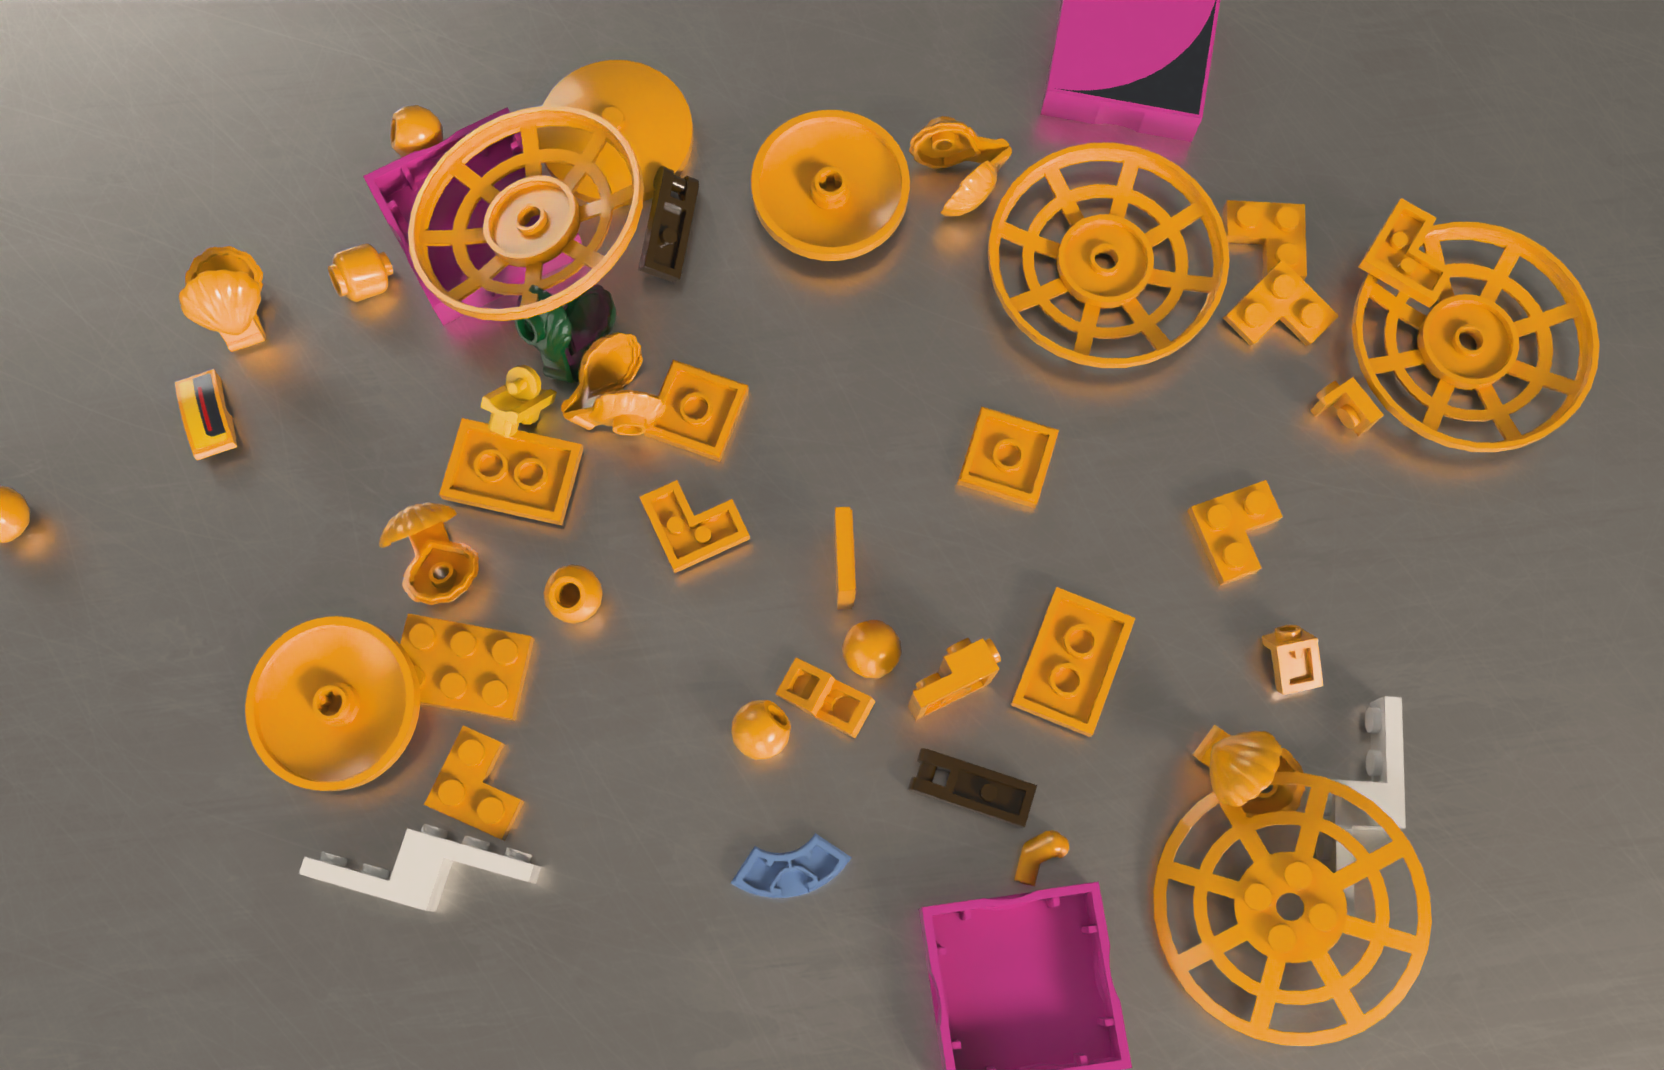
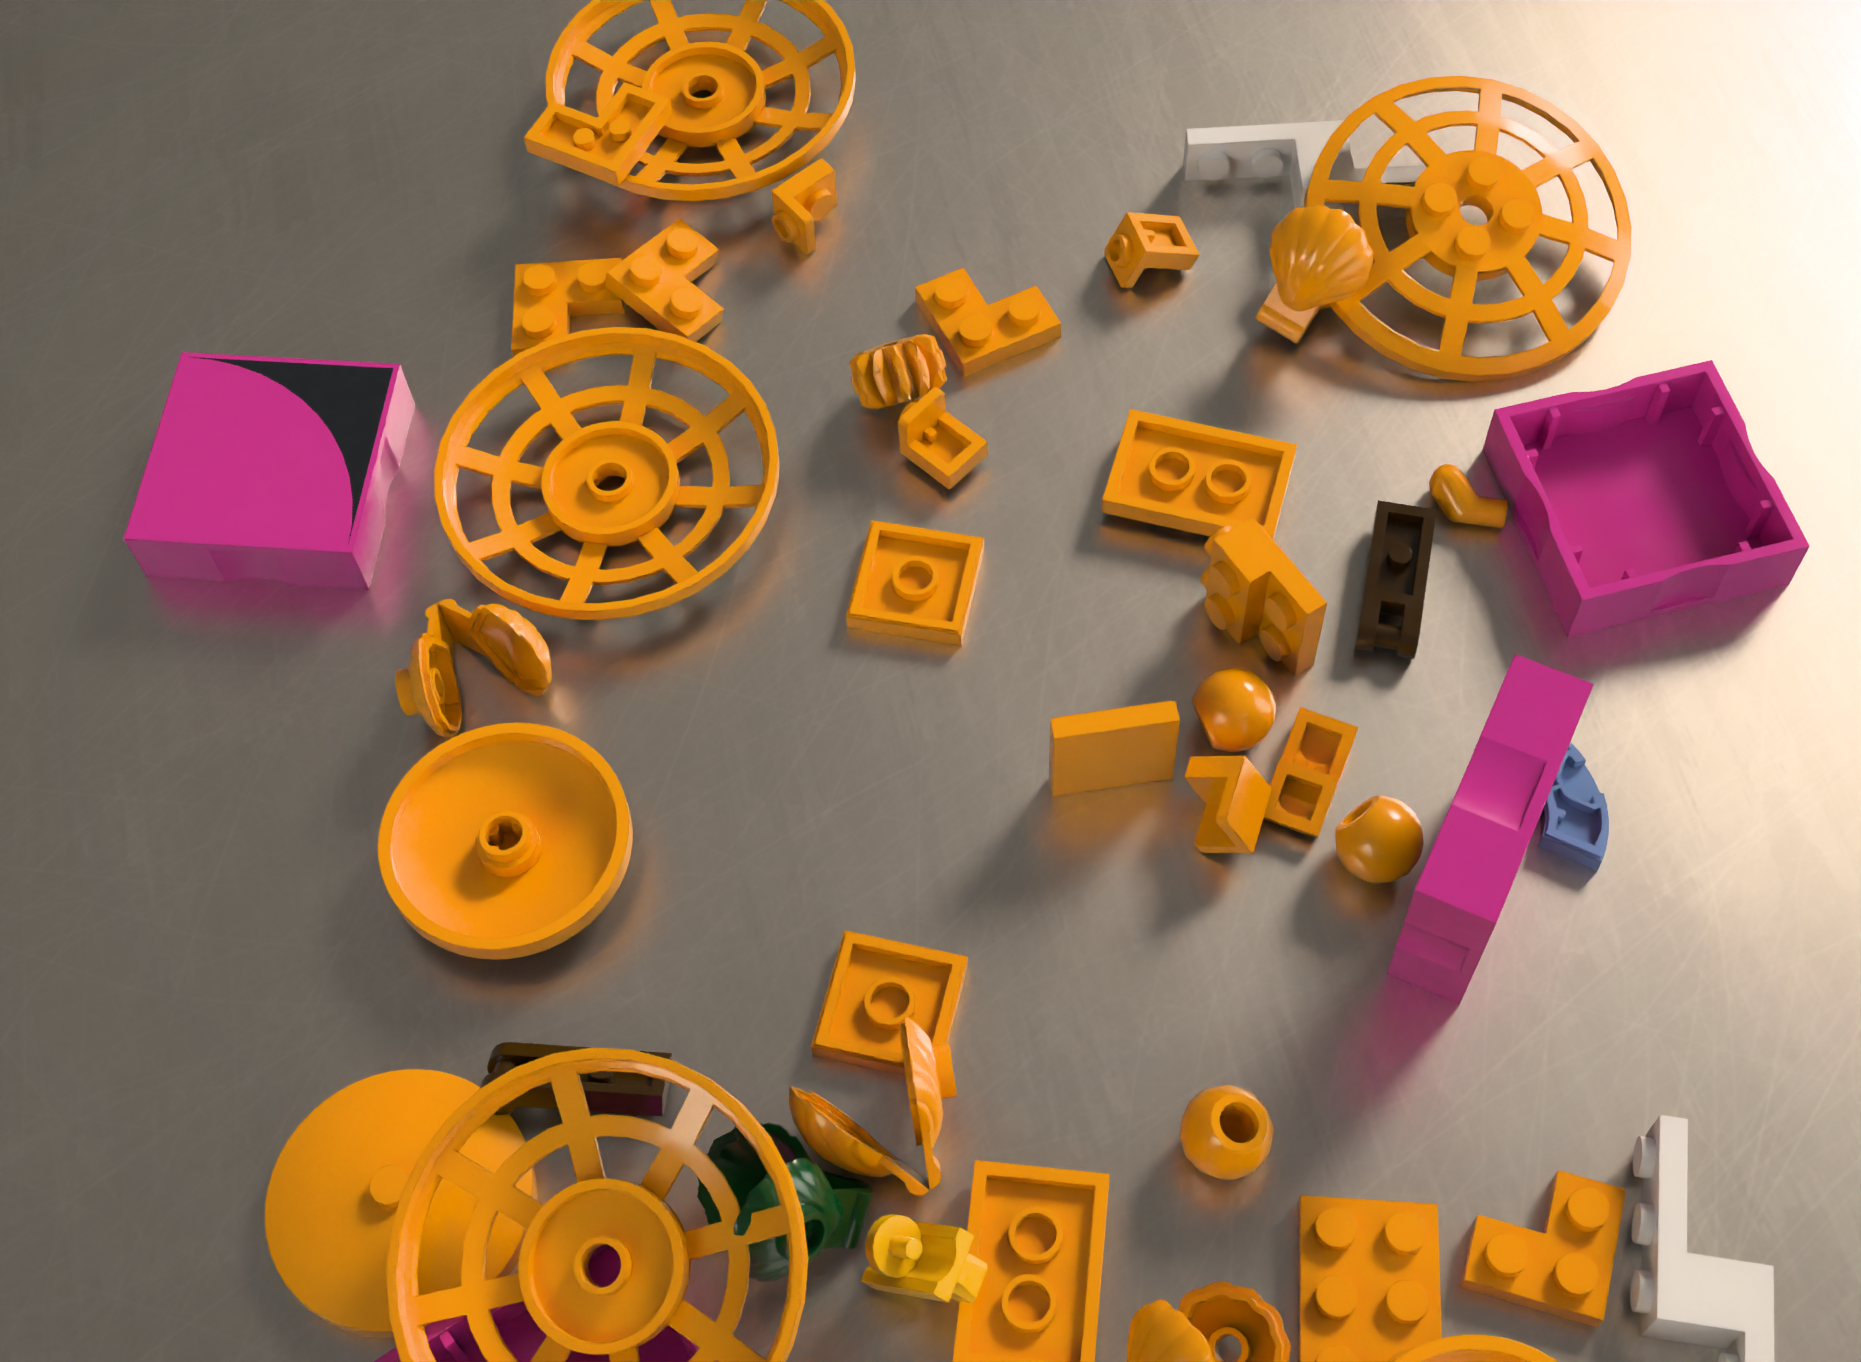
camera: 90 degrees left, 15 degrees down
light orange plate [639,480,750,574] -> none
none -> light orange gear [849,334,947,409]
none -> light orange bracket [898,387,988,490]
none -> light orange panel [1184,756,1272,853]
none -> dark pink tile [1387,654,1594,1005]

